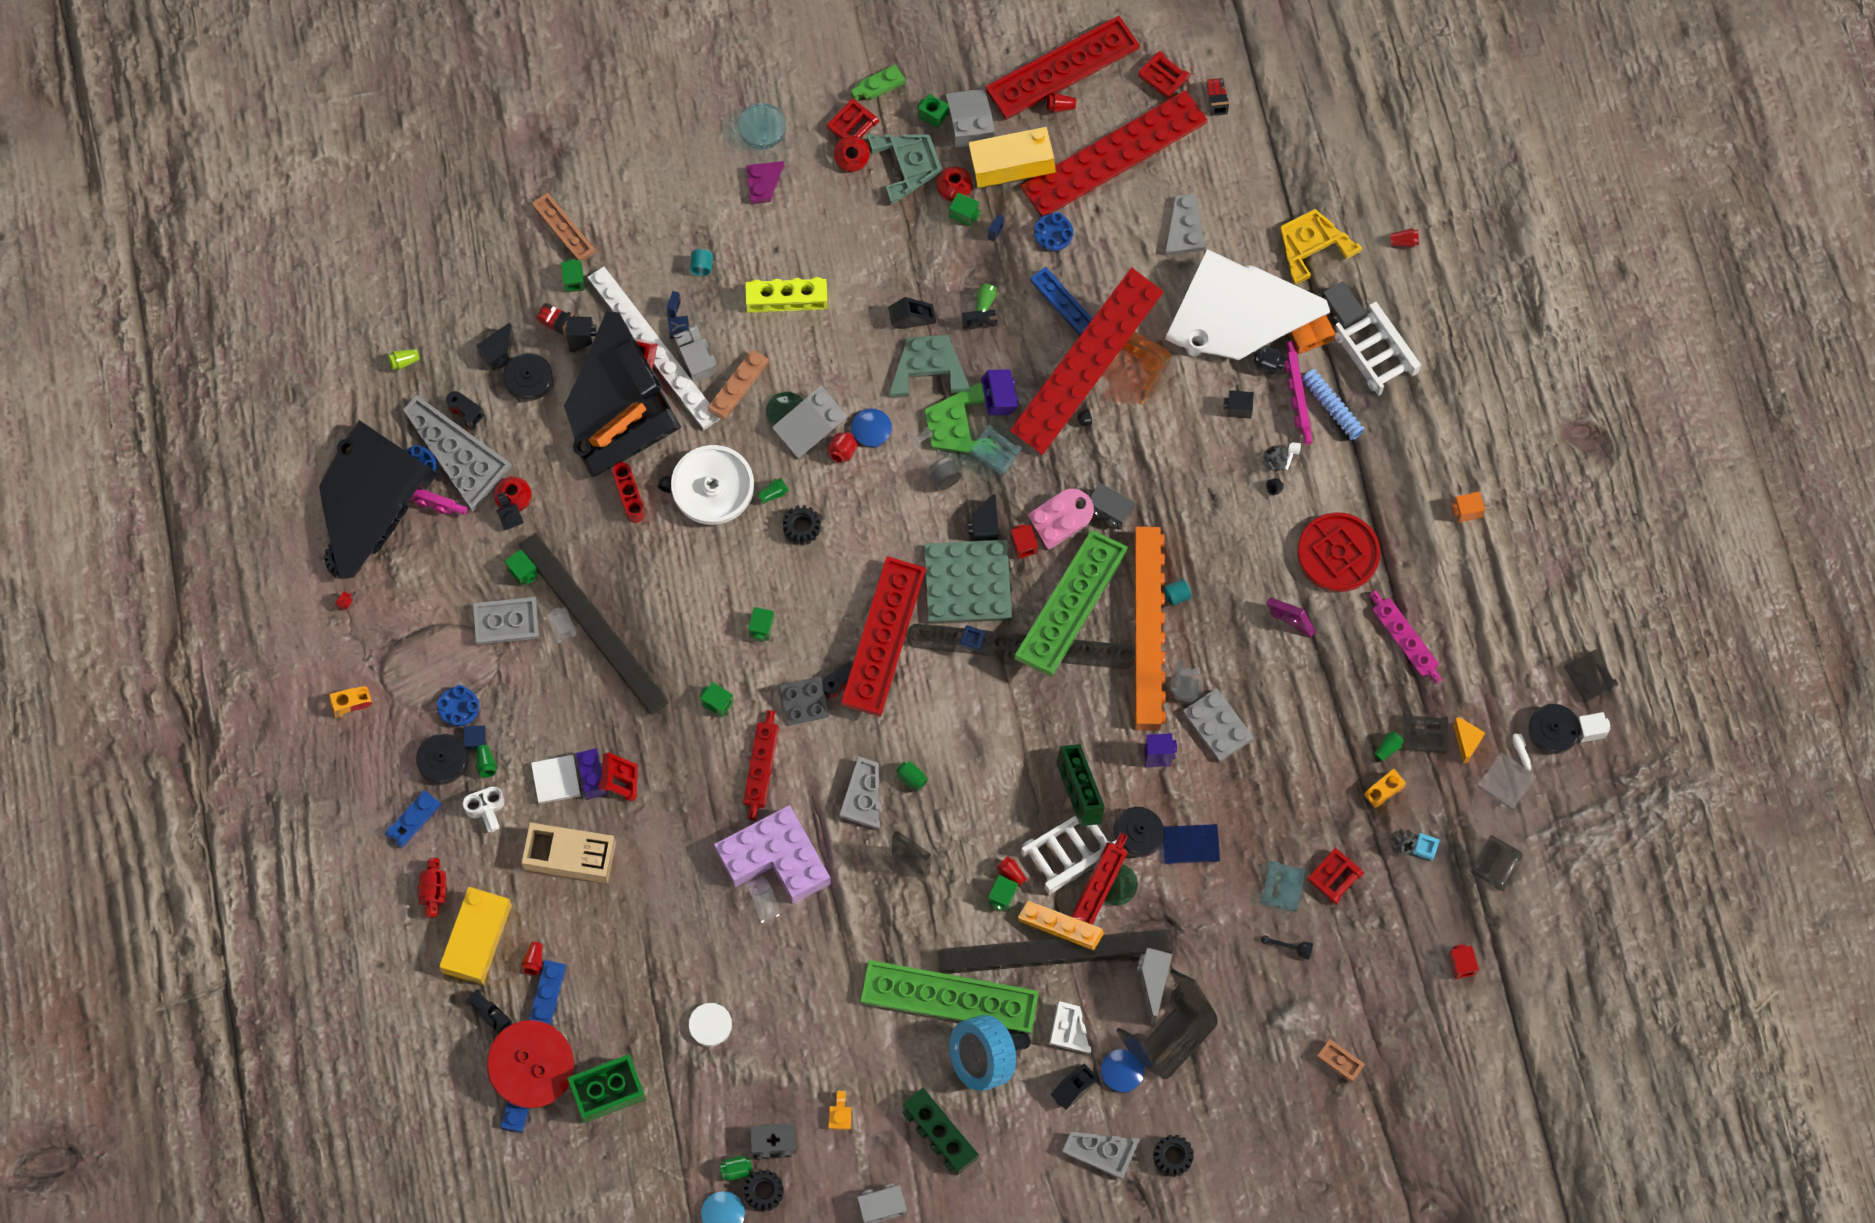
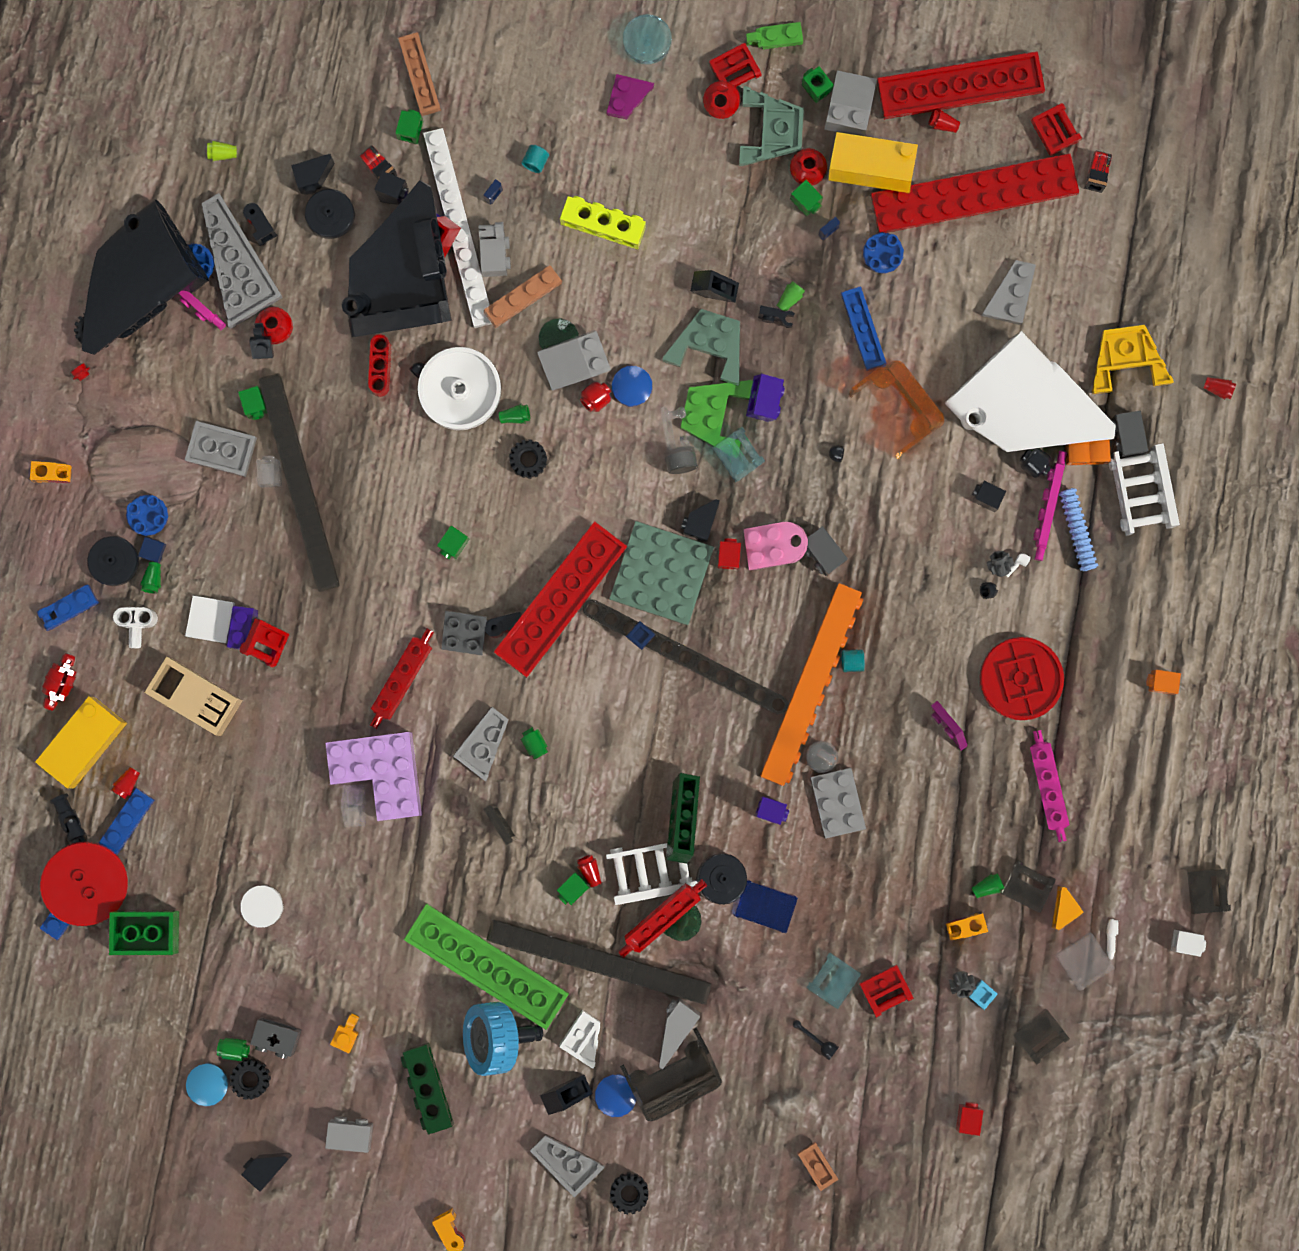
camera: 25 degrees right, 15 degrees up
orange plate [588,402,647,447] -> none
dark blue tile [668,315,689,339] -> none
green brick [700,682,734,718] -> none
red plate [1009,267,1164,455] -> none
bright green plate [1015,530,1128,677] -> none
light orange plate [1018,901,1104,950] -> none
black wheel [1528,704,1580,754] -> none

